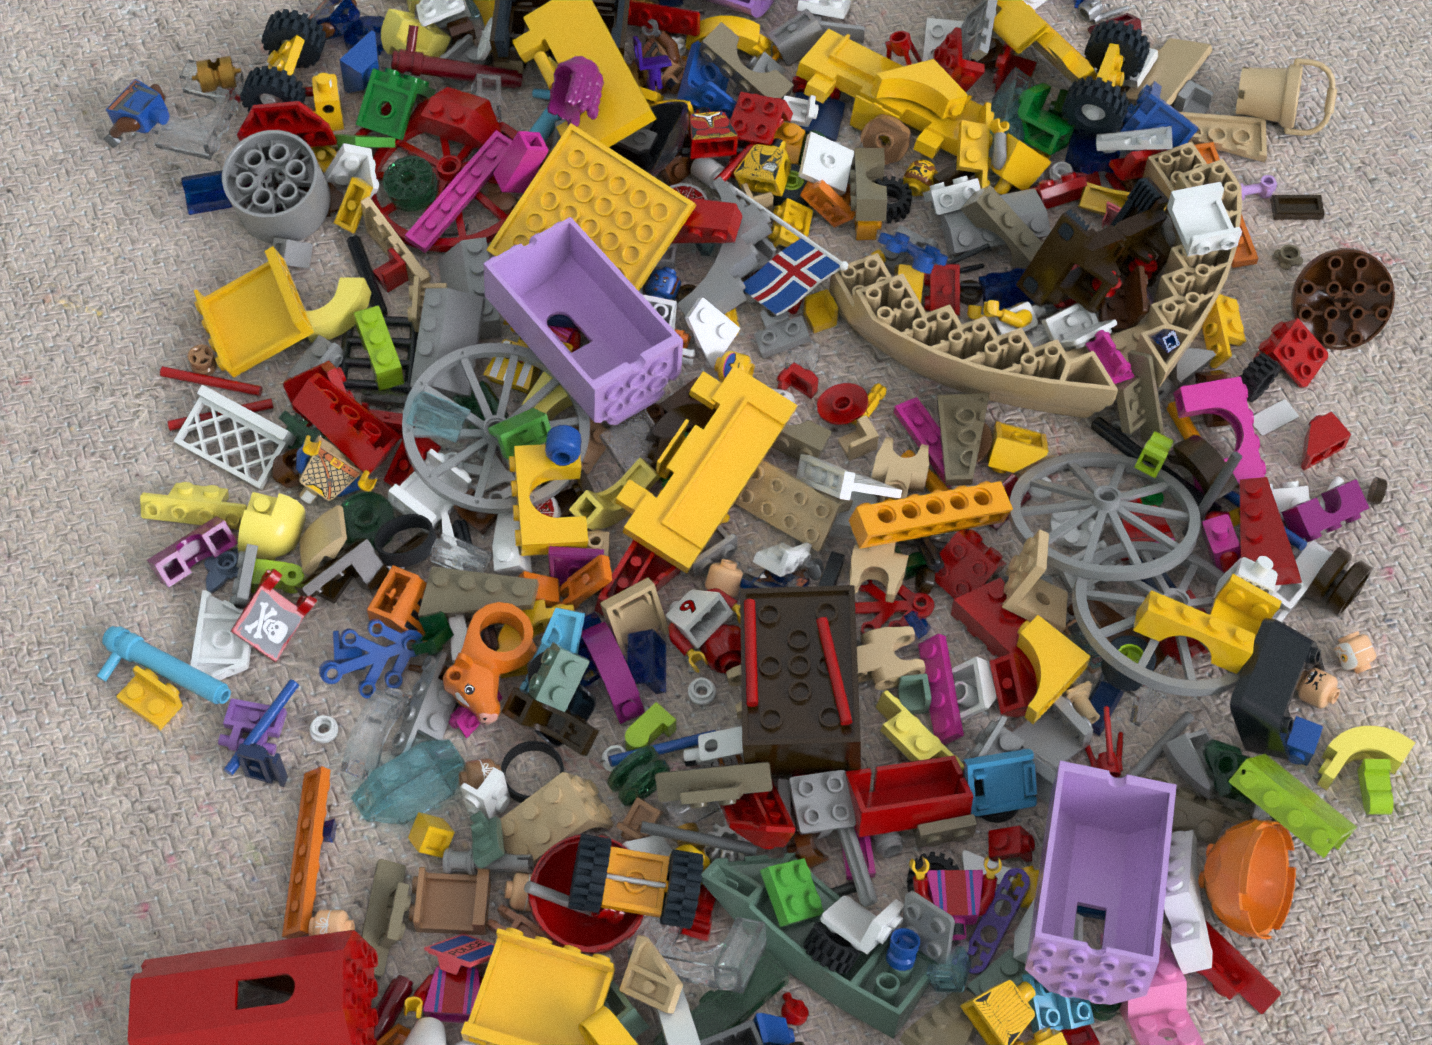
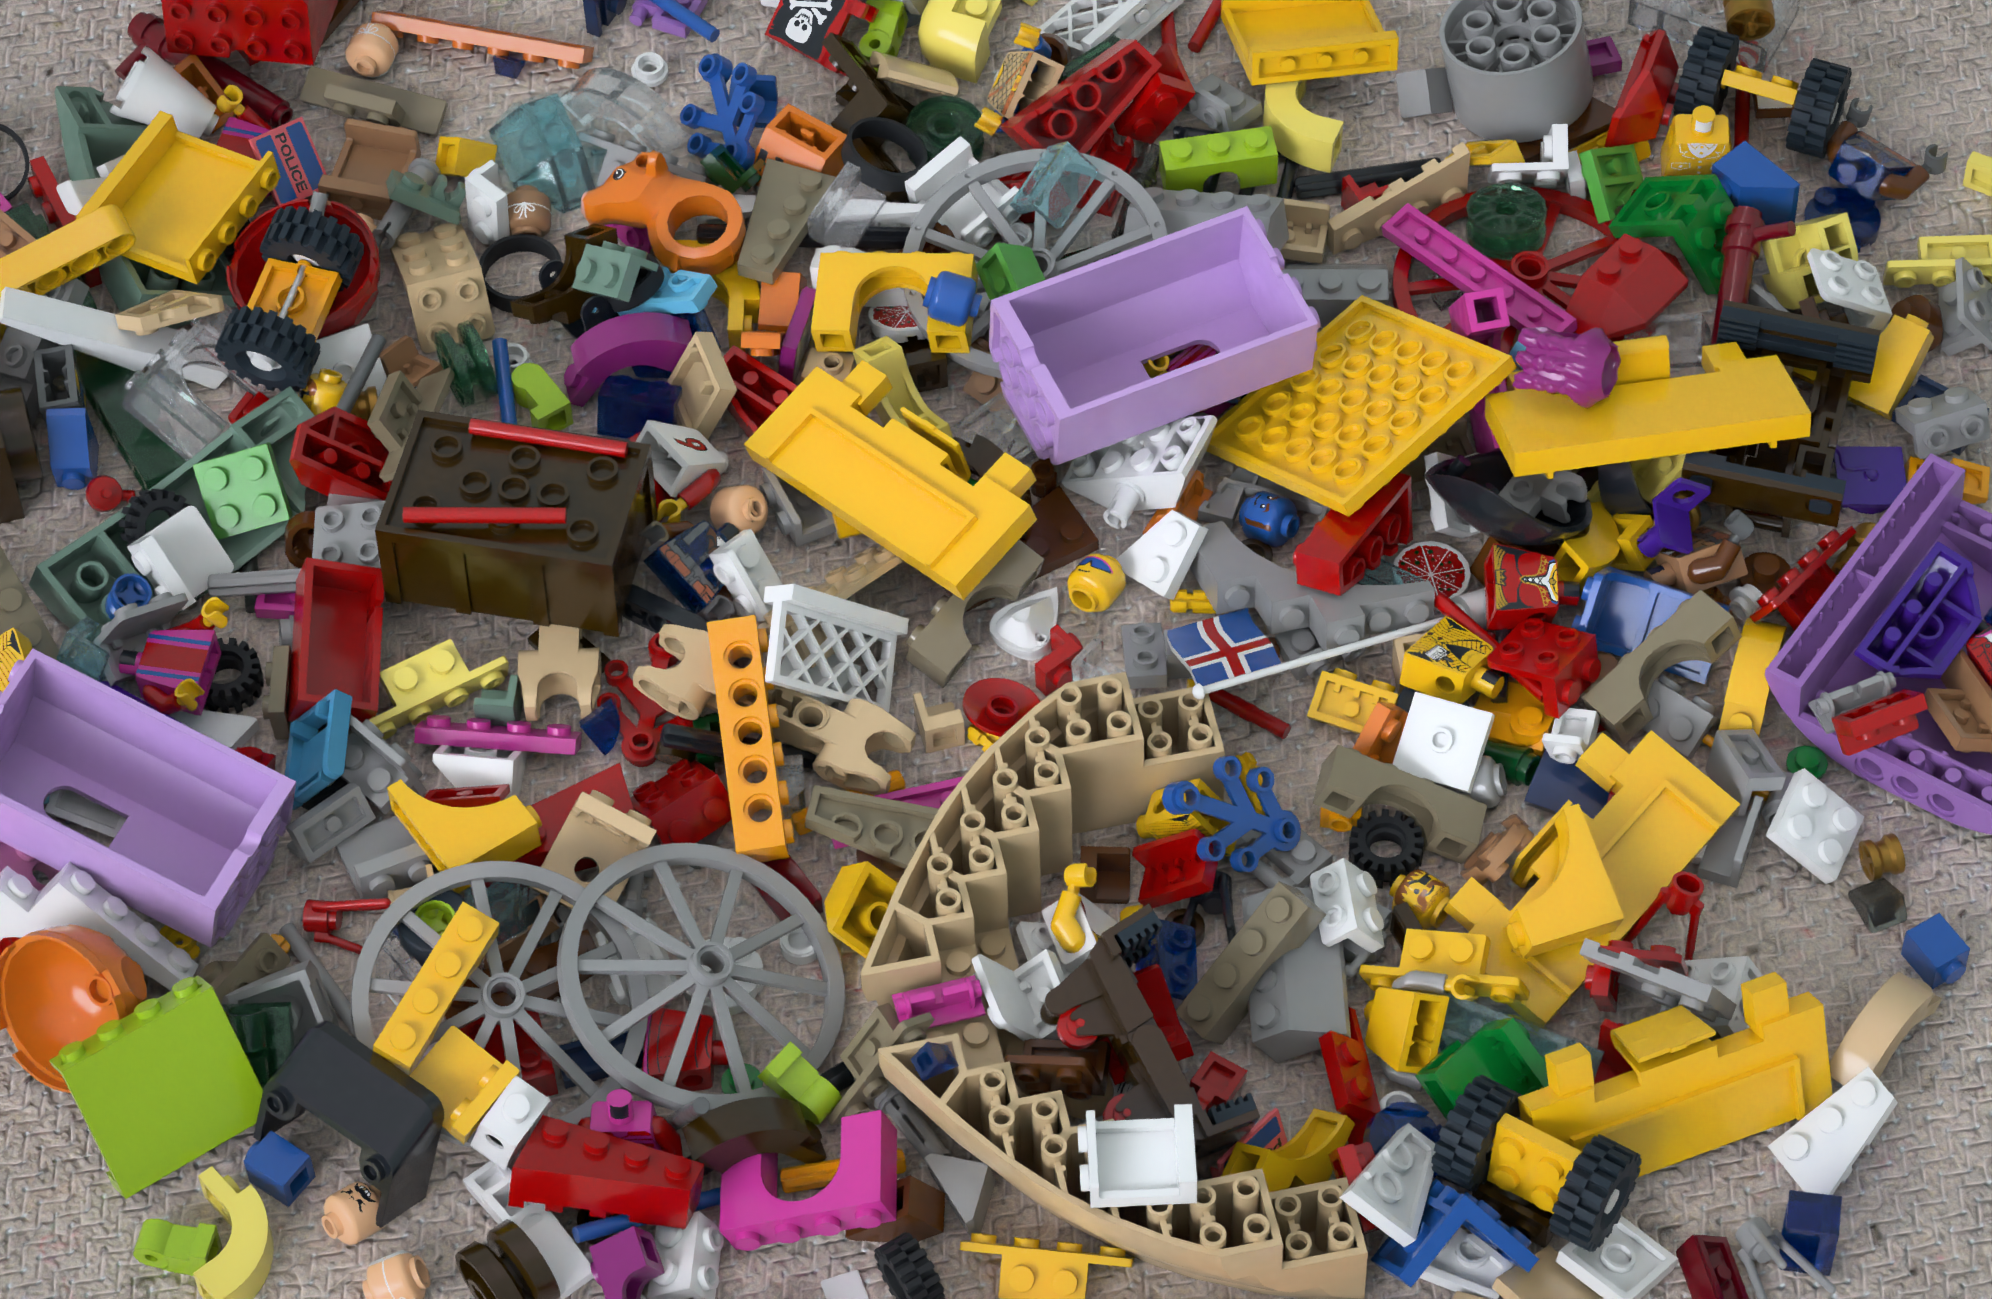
camera: 105 degrees right, 5 degrees down
none -> green plate [1786,745,1828,780]

